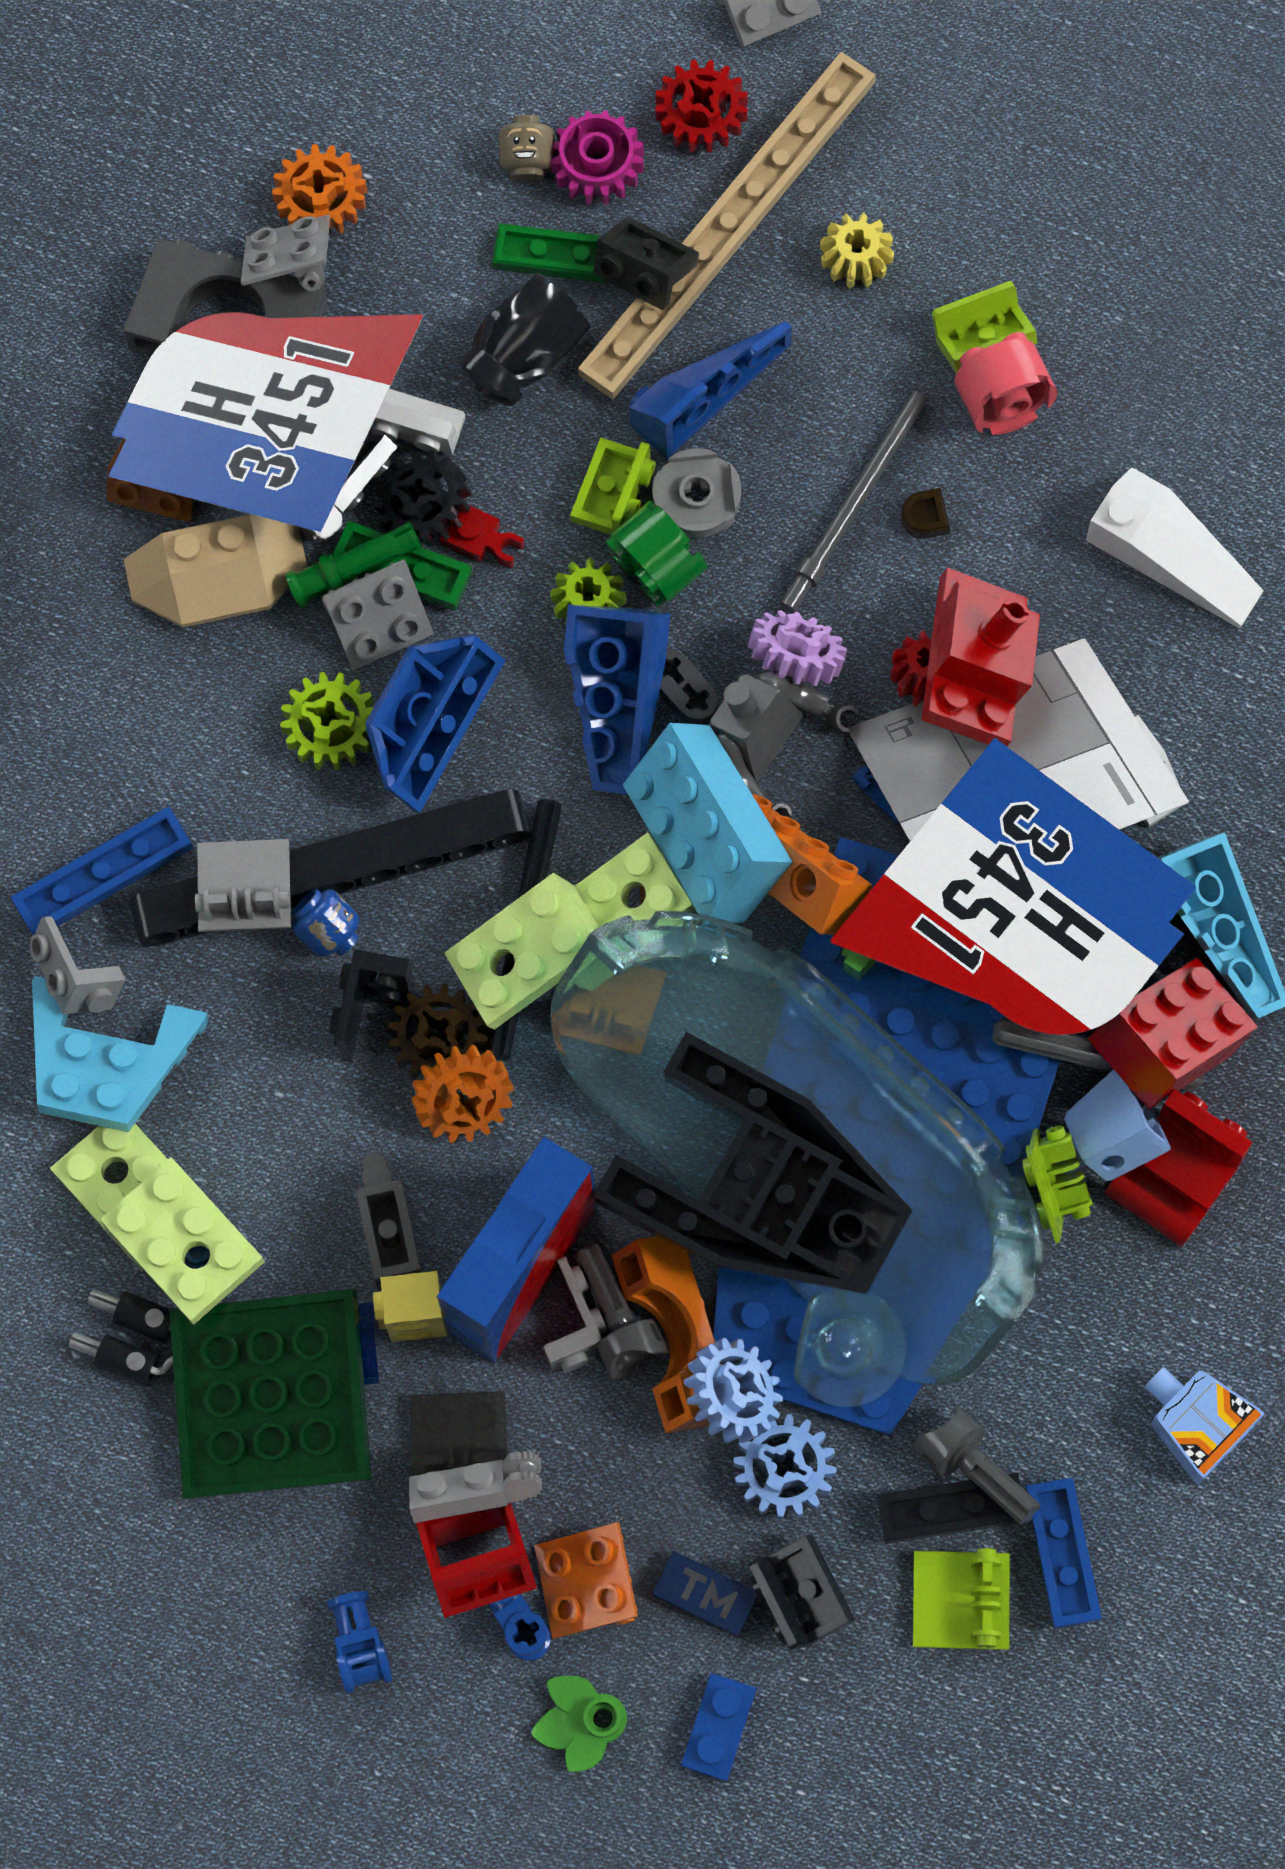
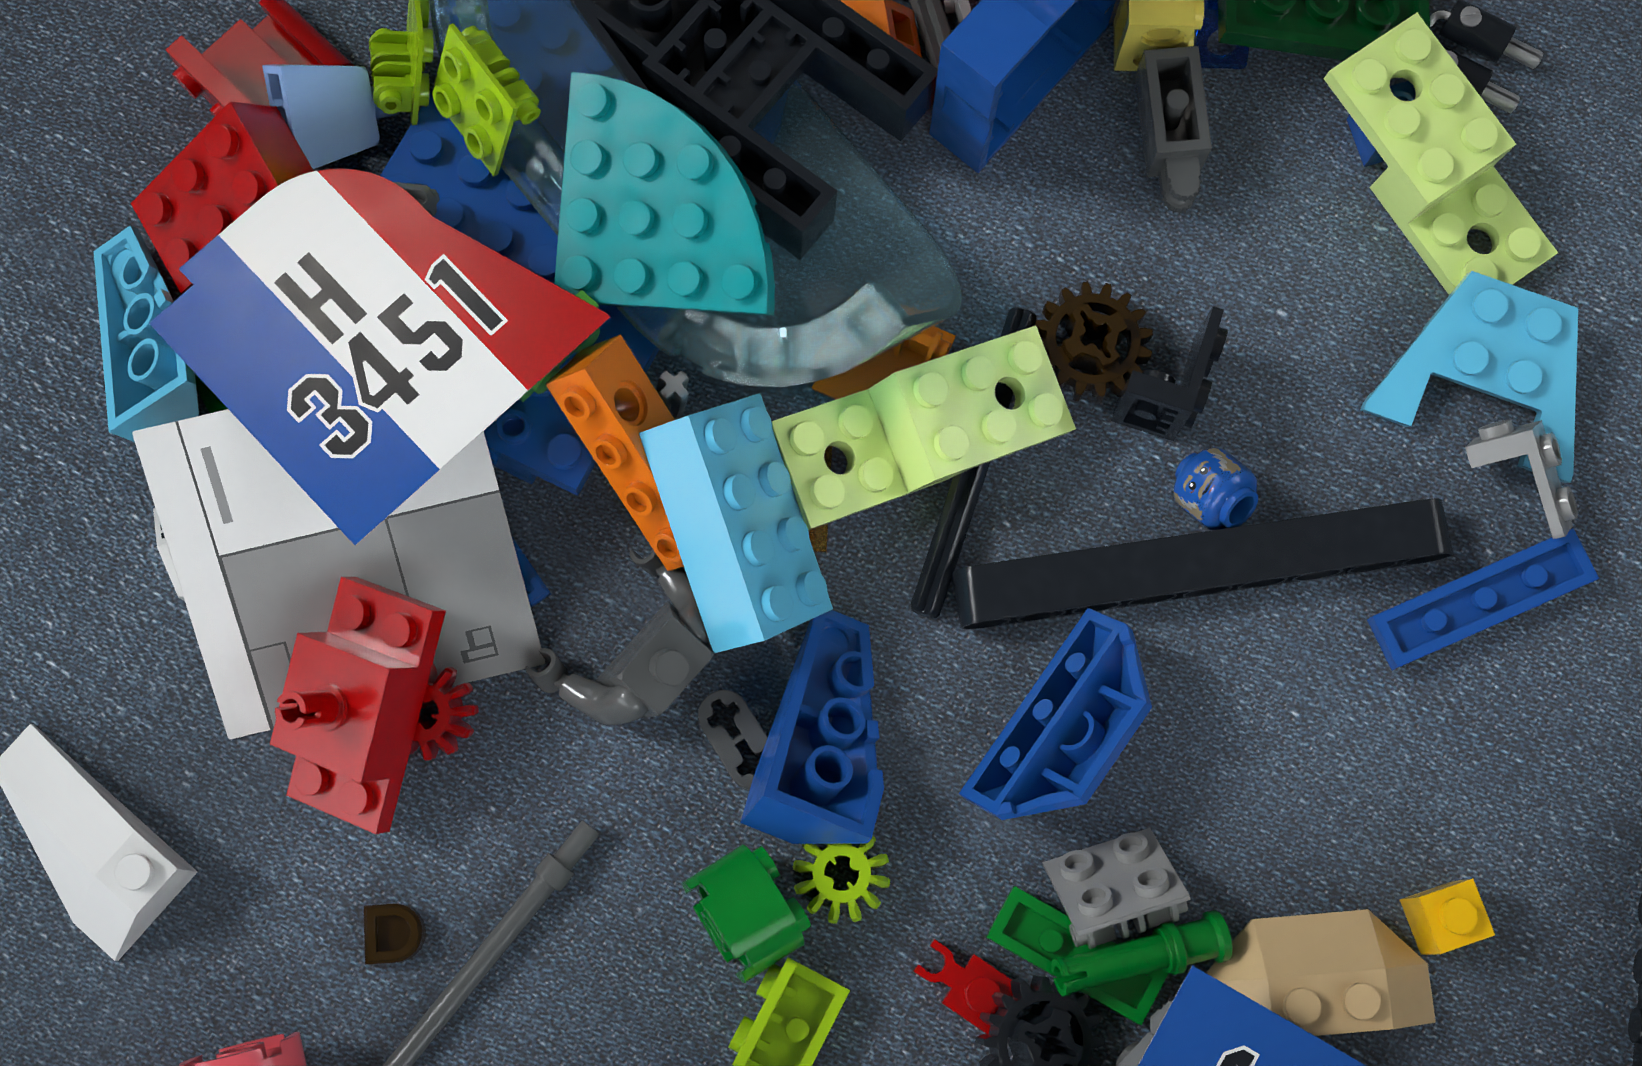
camera: 175 degrees left, 5 degrees up
light grey hinge [195,839,291,932] -> none
lime gear [280,672,374,771] -> none
orange gear [411,1045,514,1143] -> none
light grey plate [652,448,741,538] -> none
lavender gear [747,610,847,686] -> none
none -> lime hinge [432,23,541,176]
none -> teal plate [554,72,775,316]
none -> light grey axle [656,371,690,420]
none -> yellow brick [1400,878,1495,955]

